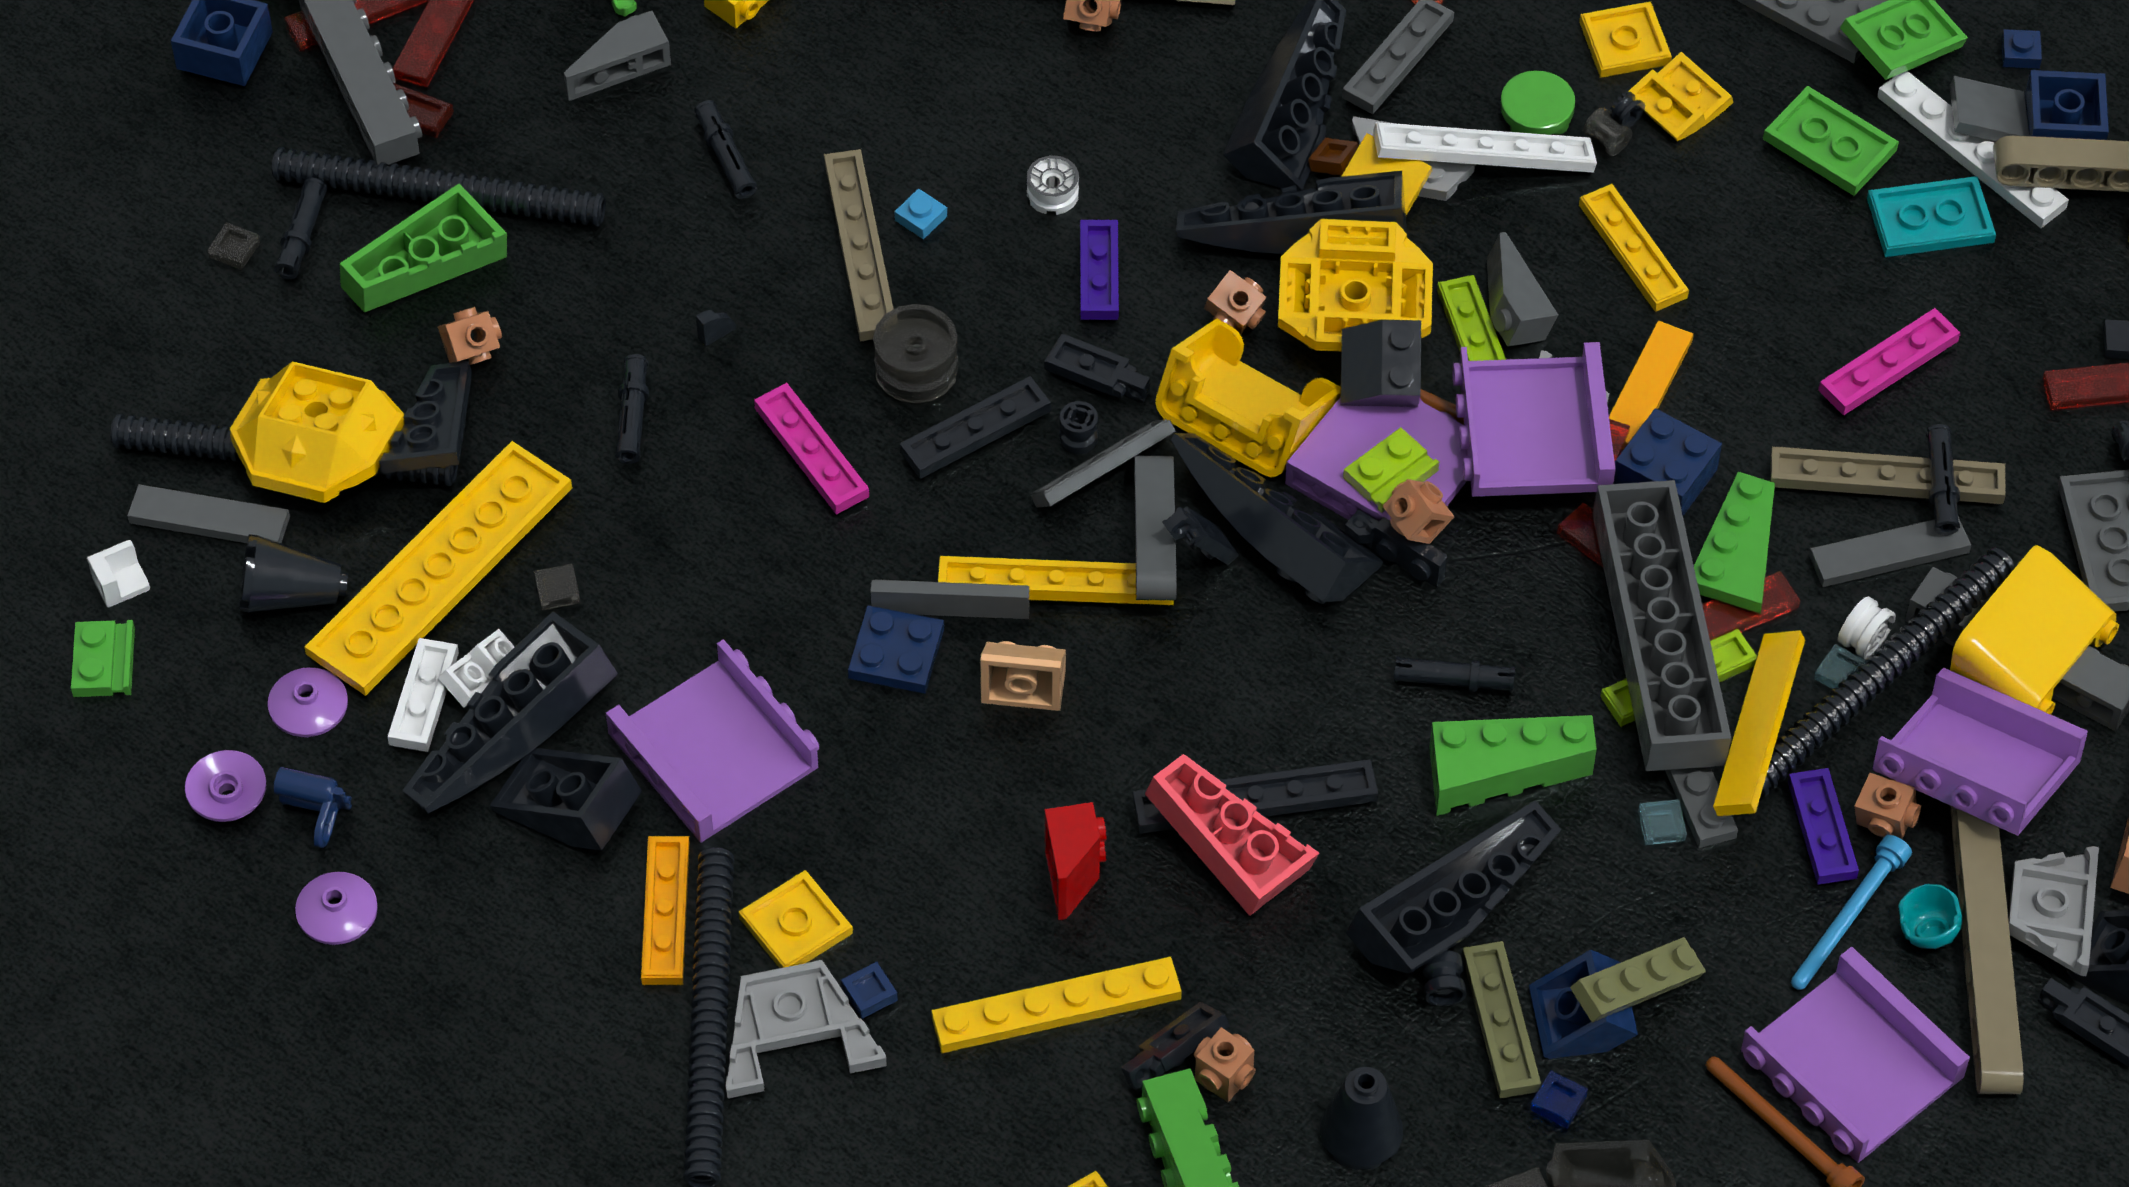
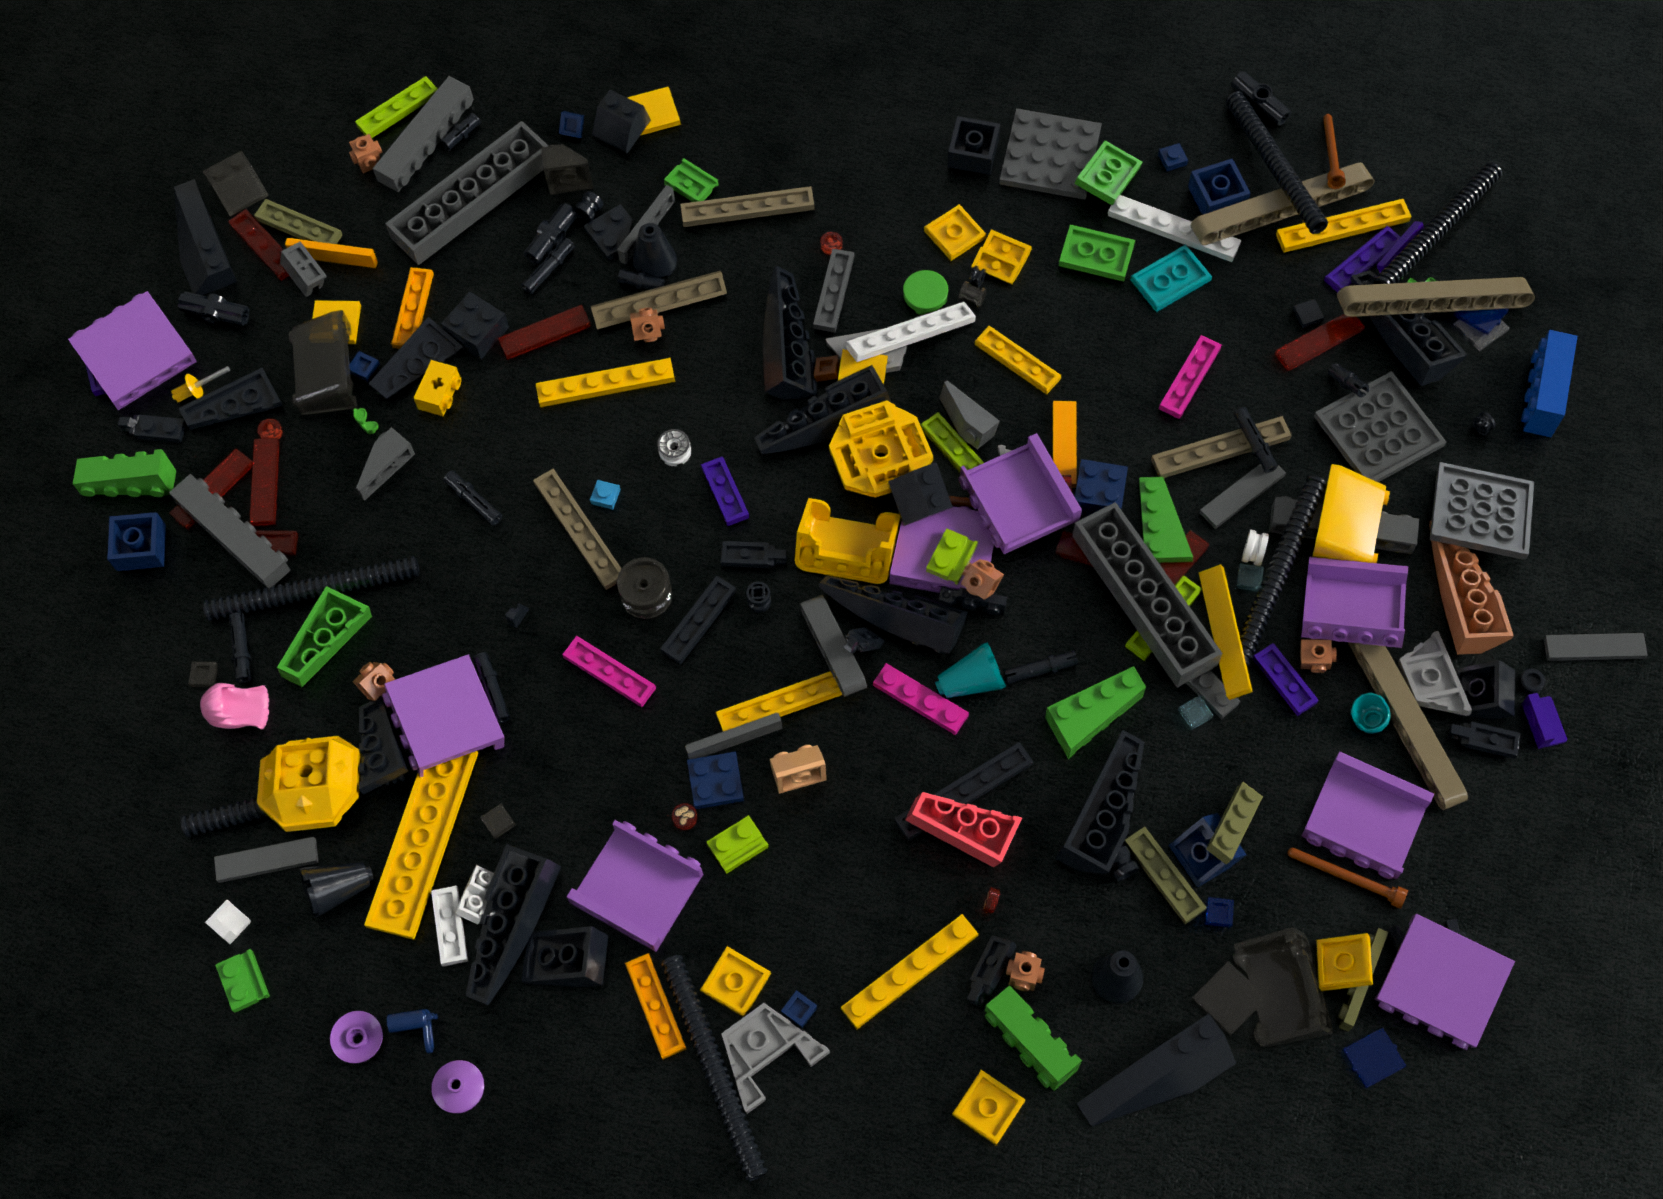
camera: 20 degrees left, 10 degrees up
medium lavender dish [268,668,348,737] -> none
dark grey tile [1031,419,1176,508] -> none
red slope [1045,802,1107,920] -> none
nougat brick [1204,270,1266,335] -> none
dark azure piece [1791,835,1912,990] -> none
dark grey tile [1950,76,2030,141] -> none
none -> bright pink piece [200,683,269,729]
none -> medium lavender panel [382,654,504,777]
none -> yellow plate [536,358,675,407]
none -> tile [672,803,697,830]
none -> lime plate [706,815,769,874]
none -> dark pink plate [873,663,969,735]
none -> teal cone [935,642,1006,698]
none -> clear red tile [983,887,1000,914]

